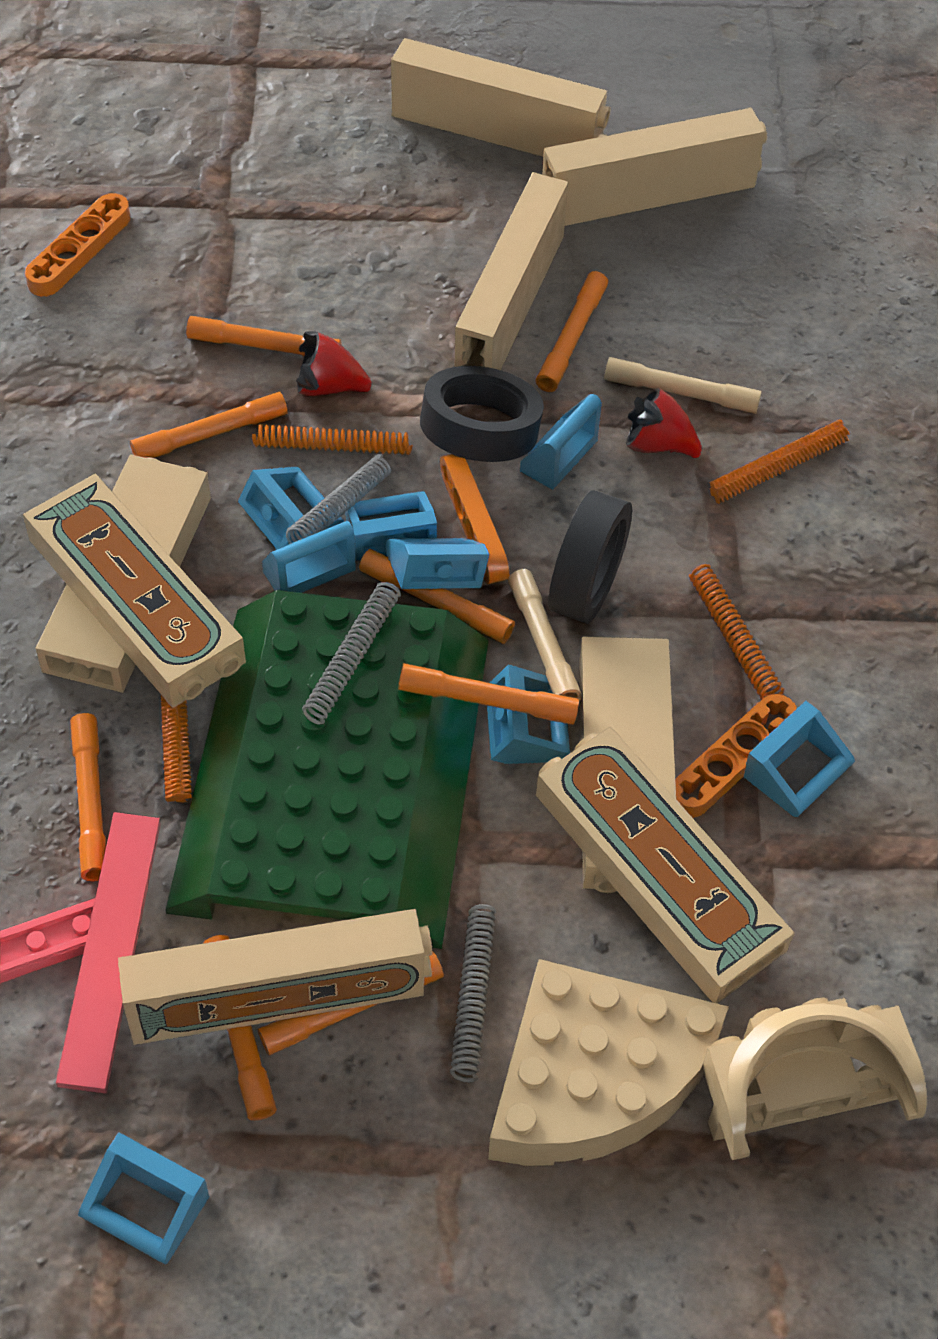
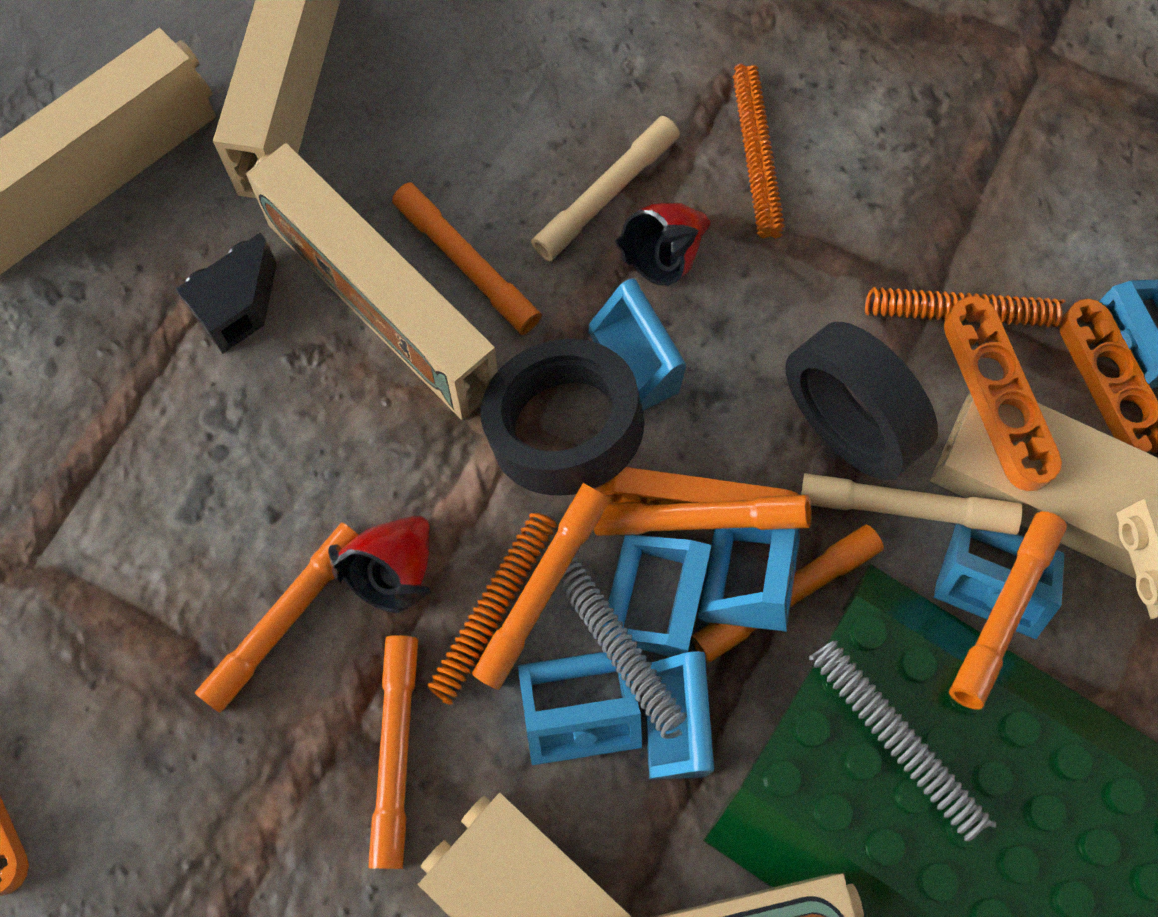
camera: 65 degrees left, 15 degrees up
none -> black slope [175,233,277,354]
none -> orange piece [471,483,611,690]
none -> orange piece [594,495,811,536]
none -> orange beam [944,296,1062,491]

